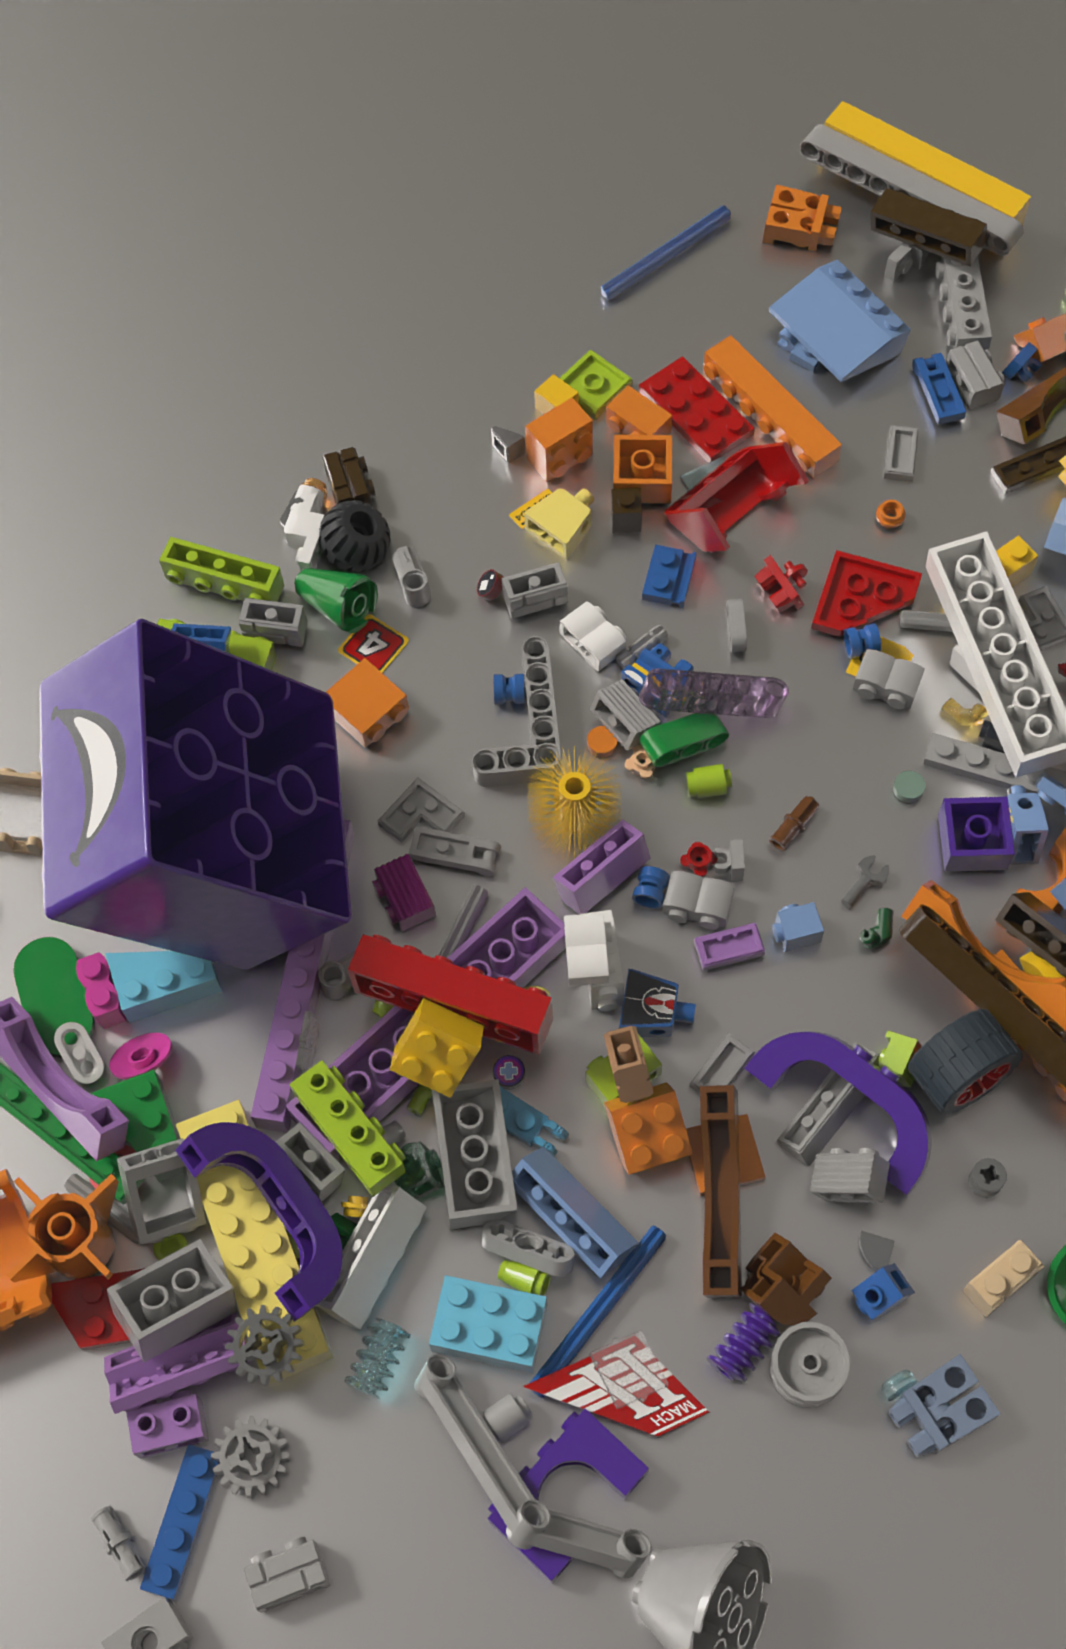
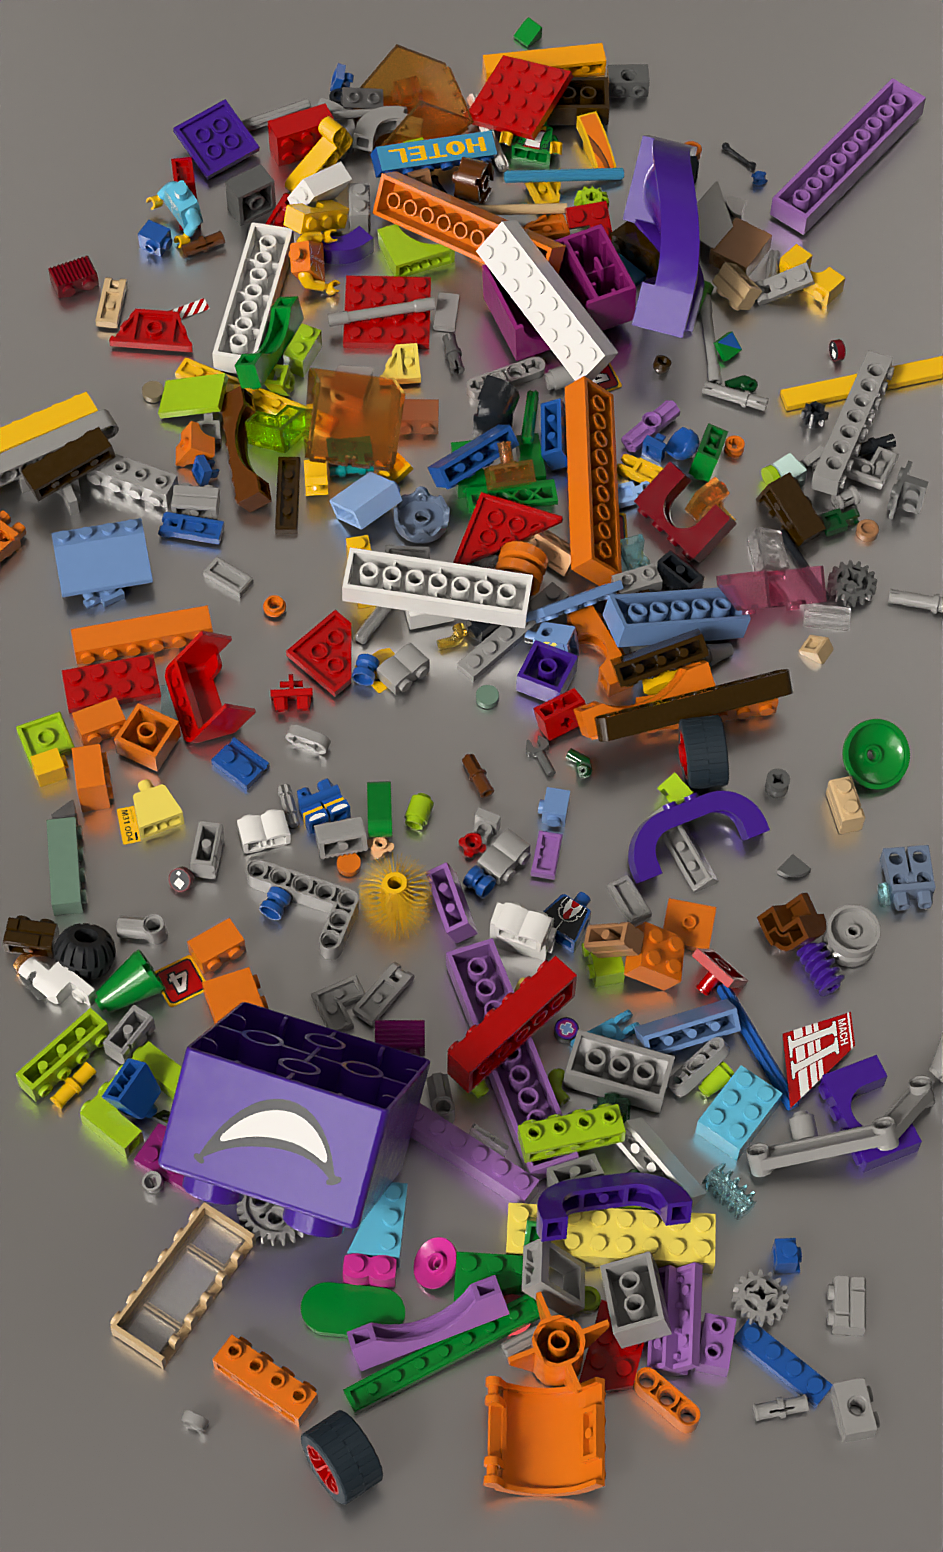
camera: 70 degrees left, 5 degrees down
white plate [54,1022,104,1084] -> none
dark grey gear [225,1305,304,1385] -> none
yellow plate [341,1195,369,1217] -> none
yellow brick [390,998,484,1098] -> none
light grey axle [439,885,488,958] -> none
clear piece [589,1330,669,1410] -> none
dark brown brick [611,488,642,533] -> none
clear purple beam [639,668,789,718] -> none
reddish brown arch [700,1085,742,1298] -> none
light grey brick [810,1148,890,1203] -> none
blue brick [851,1263,915,1320] -> none
none -> sand green brick [46,817,87,916]
none -> yellow pin [50,1062,97,1109]
none -> orange brick [187,918,246,974]
none -> red brick [533,688,586,741]
none -> orange beam [634,1367,700,1433]
none -> red tile [692,948,748,996]
none -> blue brick [772,1238,802,1274]

